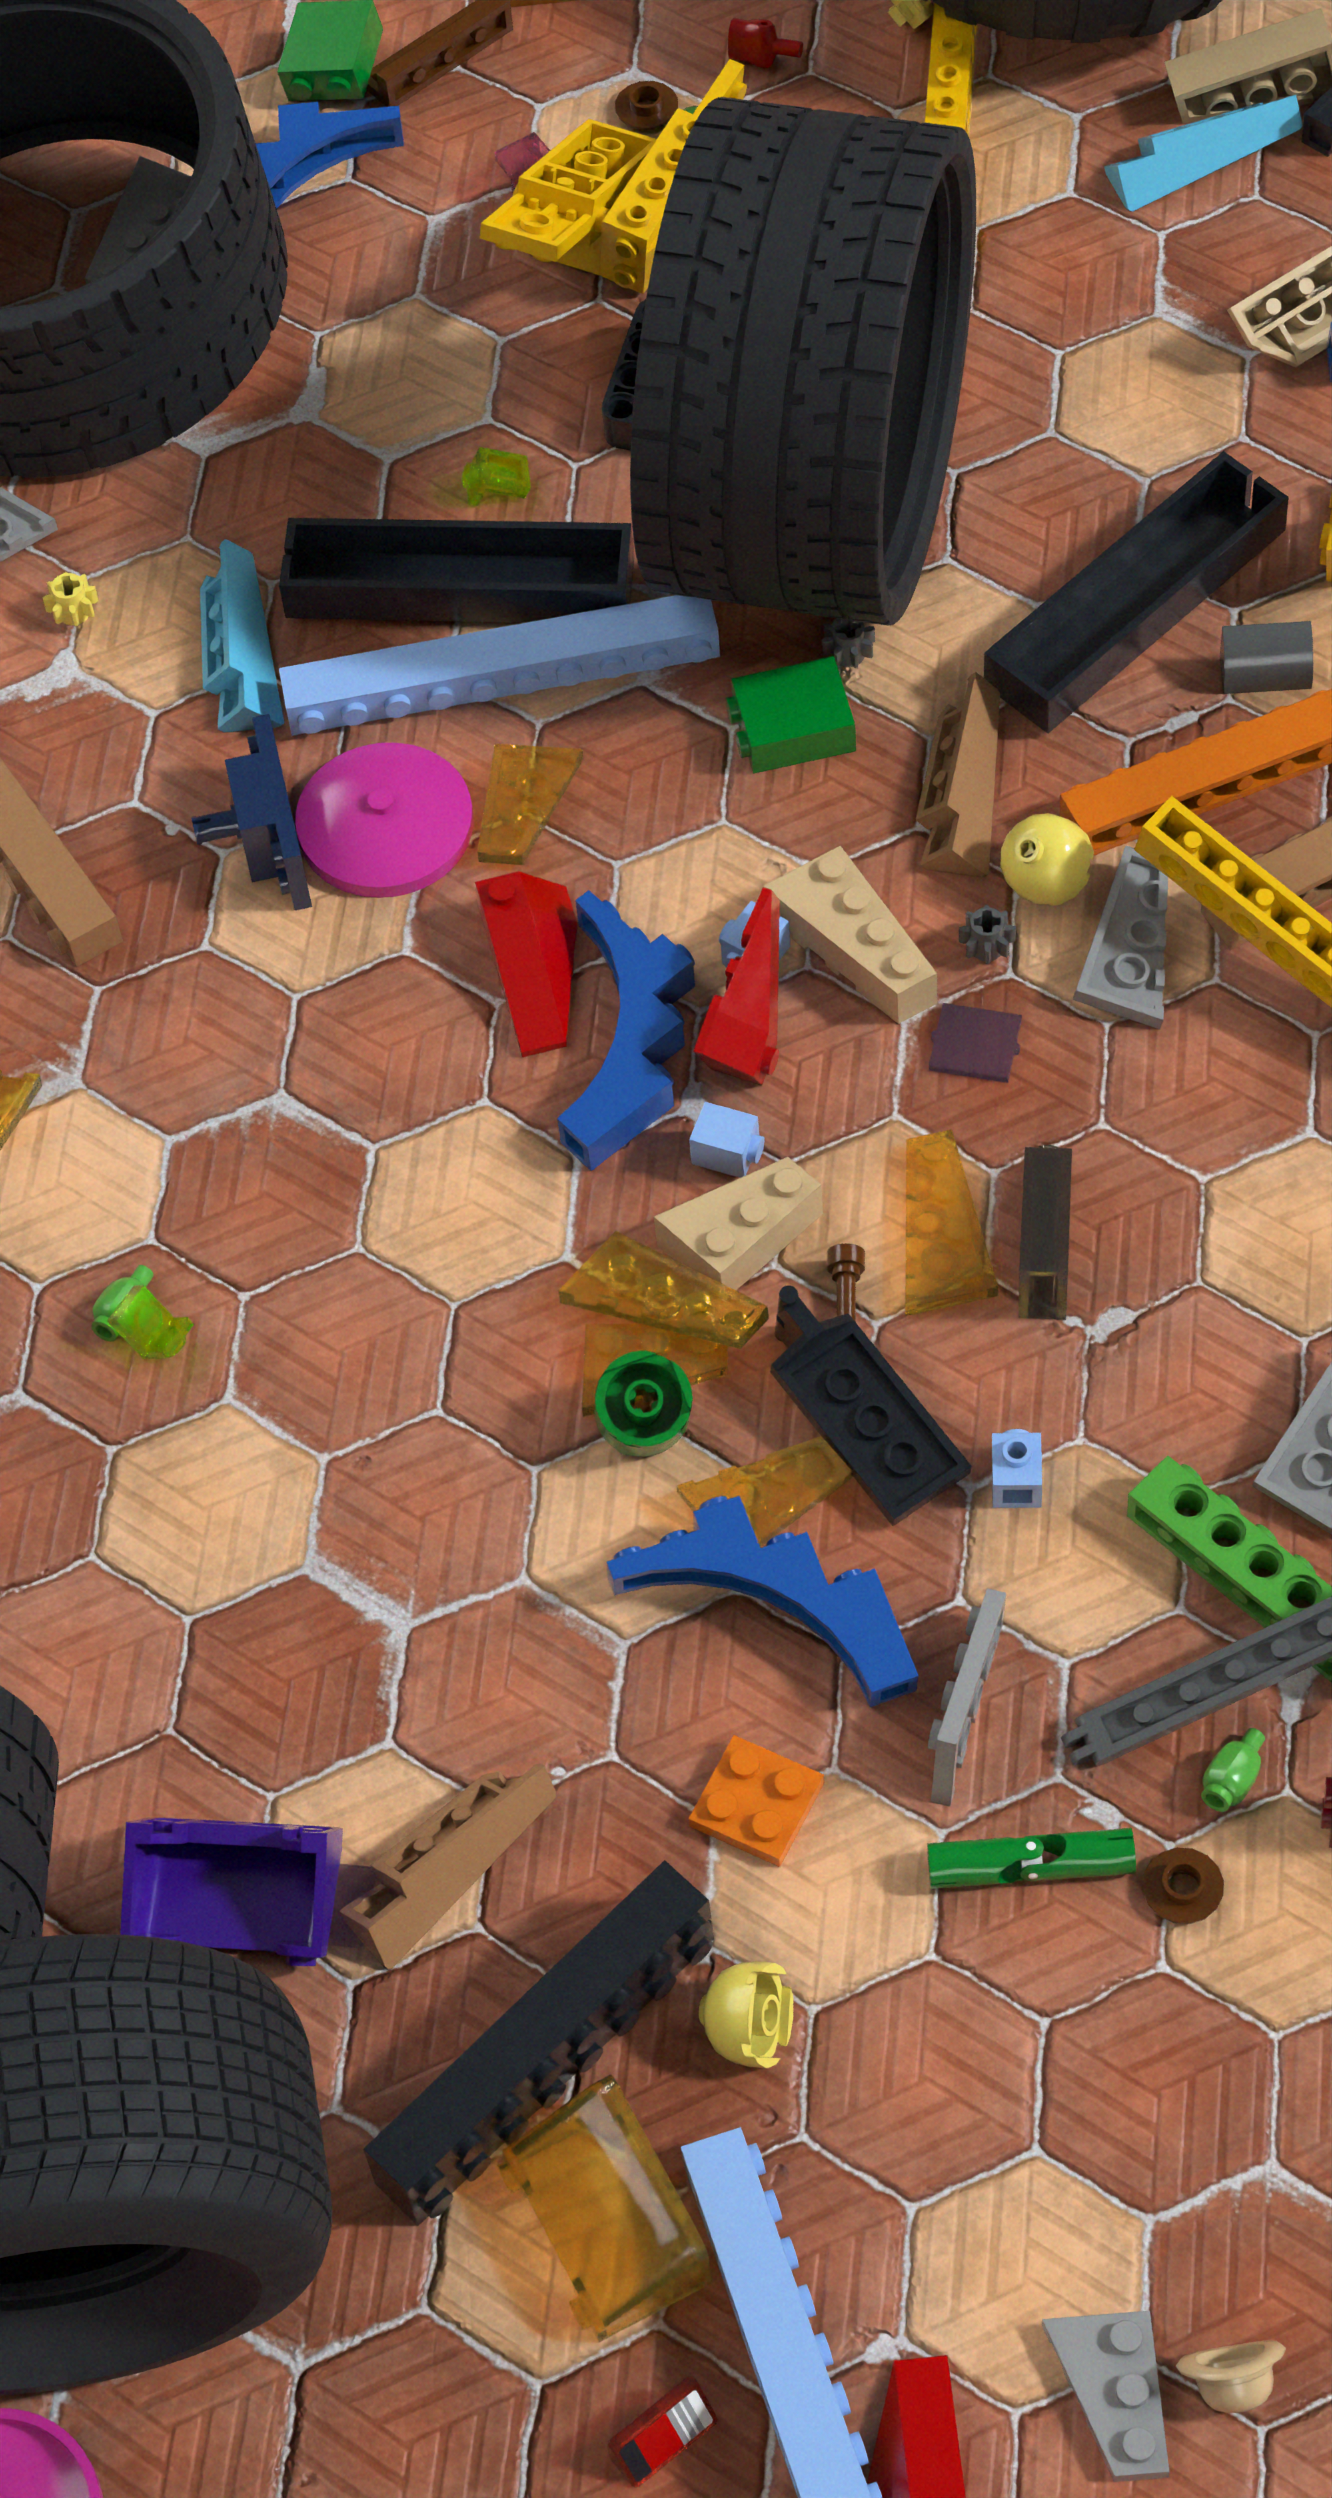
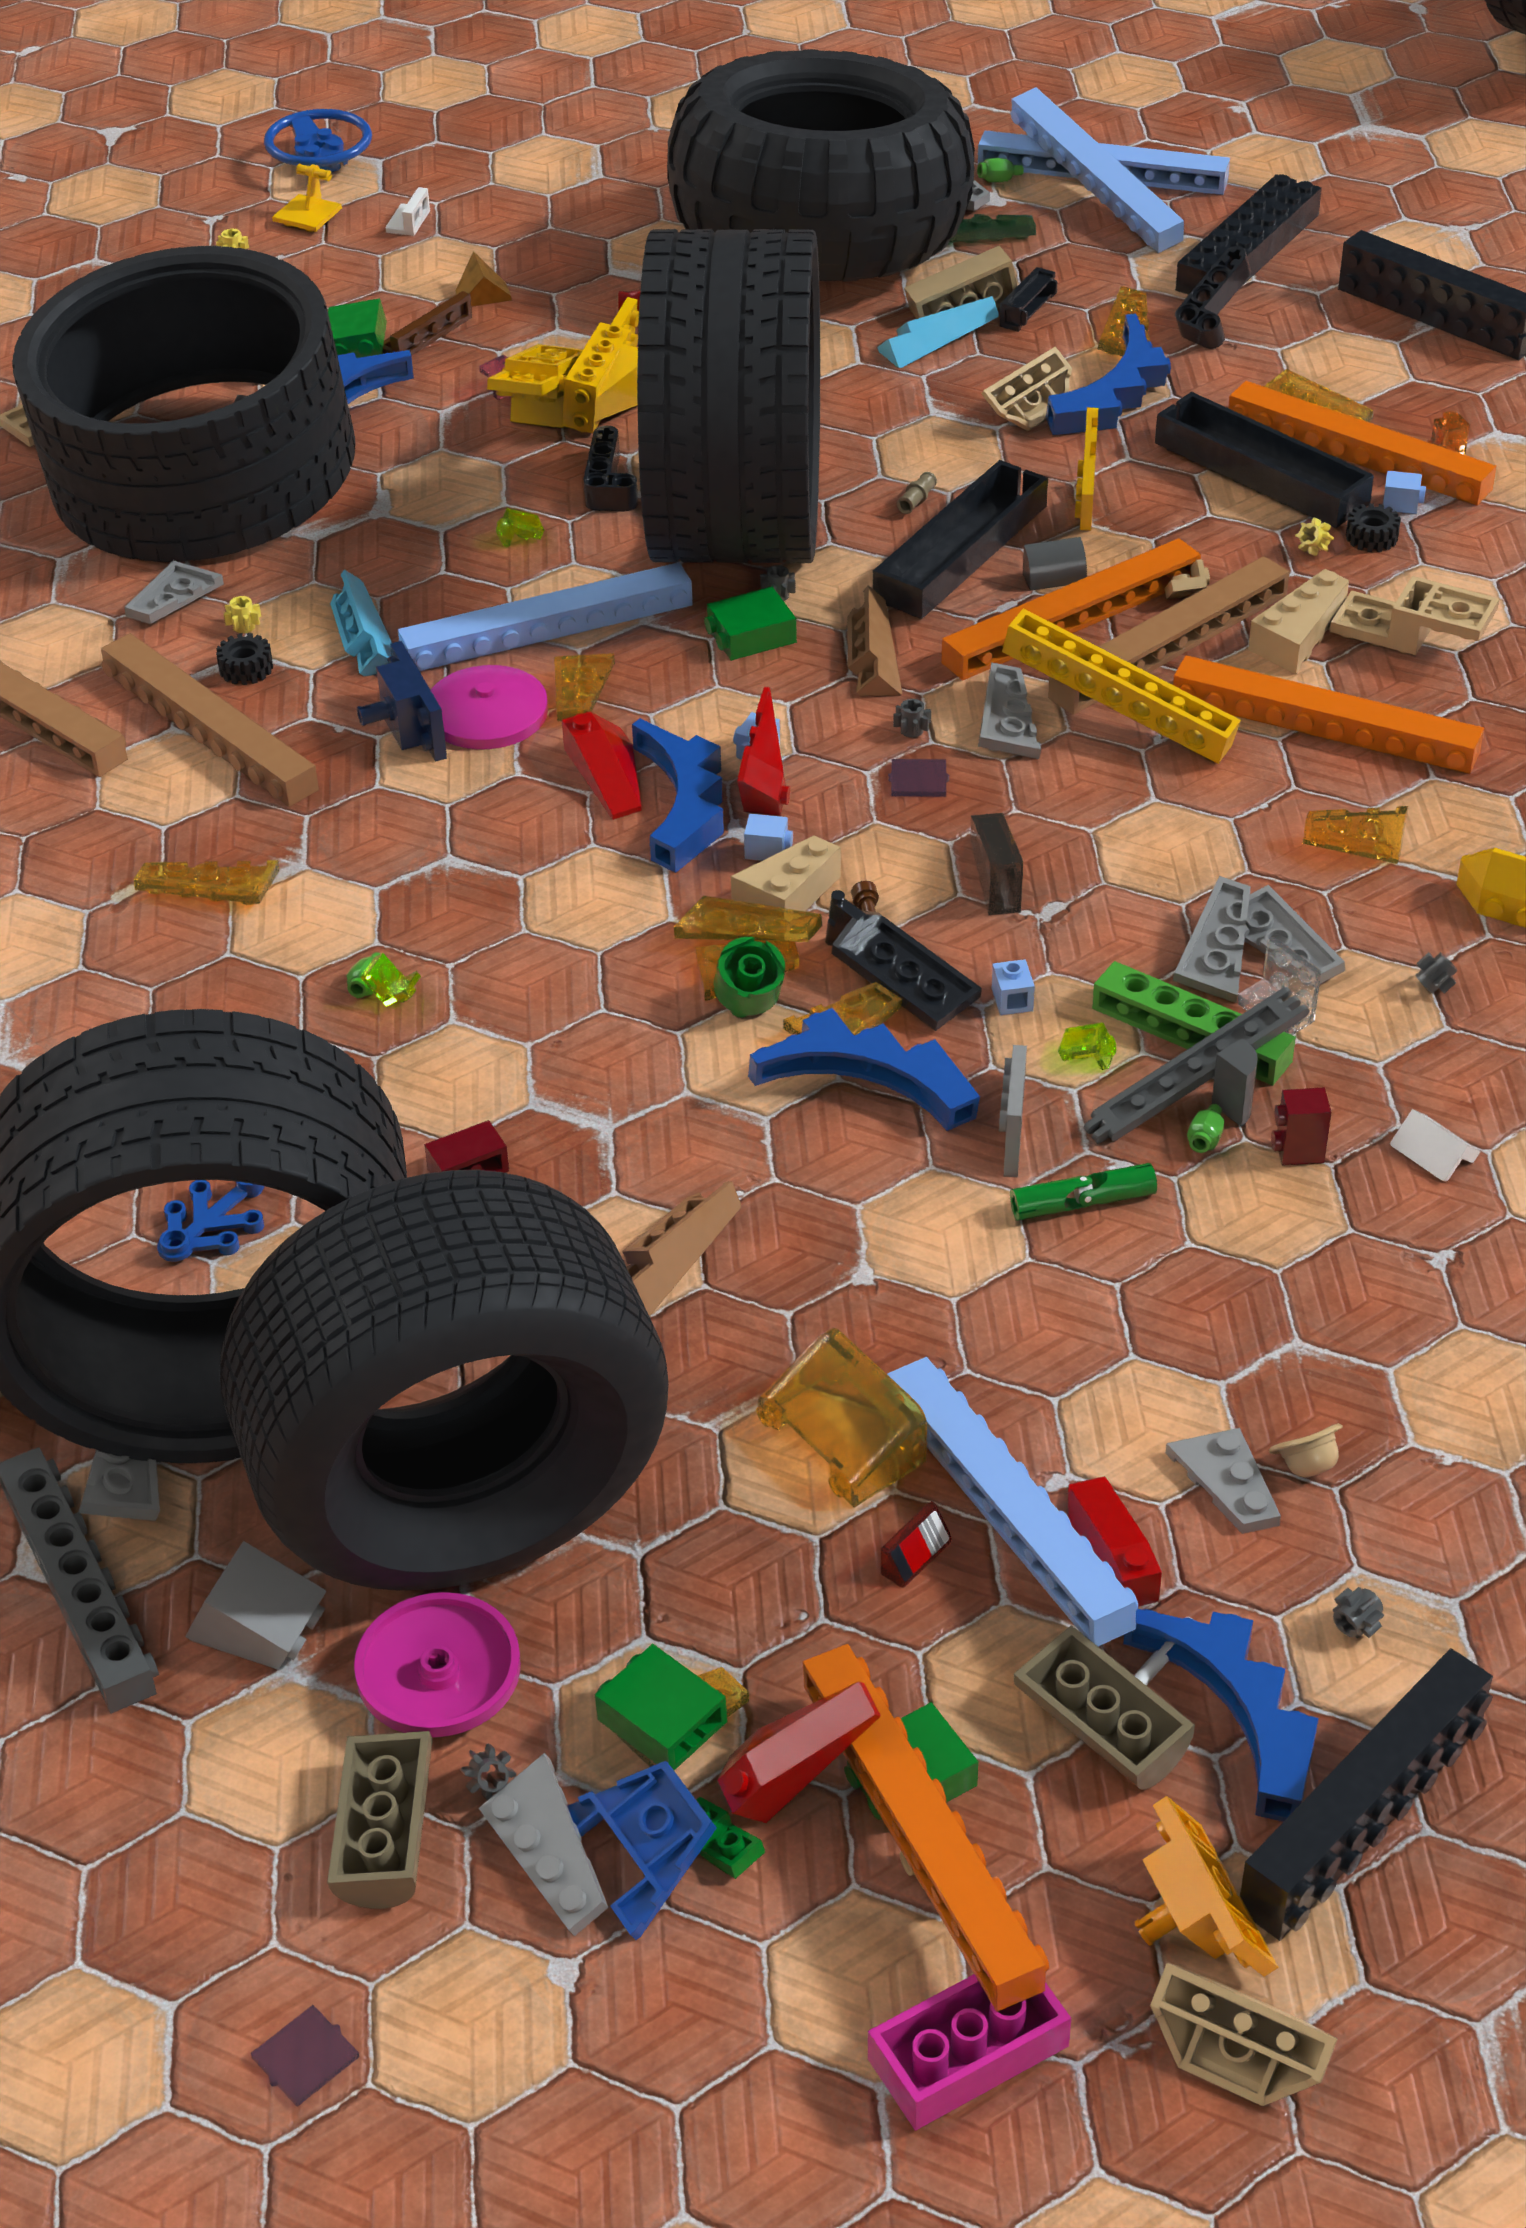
camera: 15 degrees left, 15 degrees down
black piece [279,518,635,623] -> none
black piece [363,1860,714,2226] -> none
reddish brown piece [615,81,678,130] -> none
orange plate [688,1735,825,1867] -> none
light yellow cylinder [699,1961,793,2068] -> none
tan wedge [763,846,937,1024] -> none
clear yellow wing [905,1129,998,1316] -> none
light yellow cylinder [1000,813,1094,906] -> none
reddish brown piece [1142,1847,1224,1924] -> none
none -> black tyre [216,633,273,685]
none -> dark red brick [424,1120,509,1173]
none -> dark tan pin [897,472,937,514]
none -> clear neon green bracket [1058,1022,1117,1070]
none -> dark grey brick [1211,1038,1258,1126]

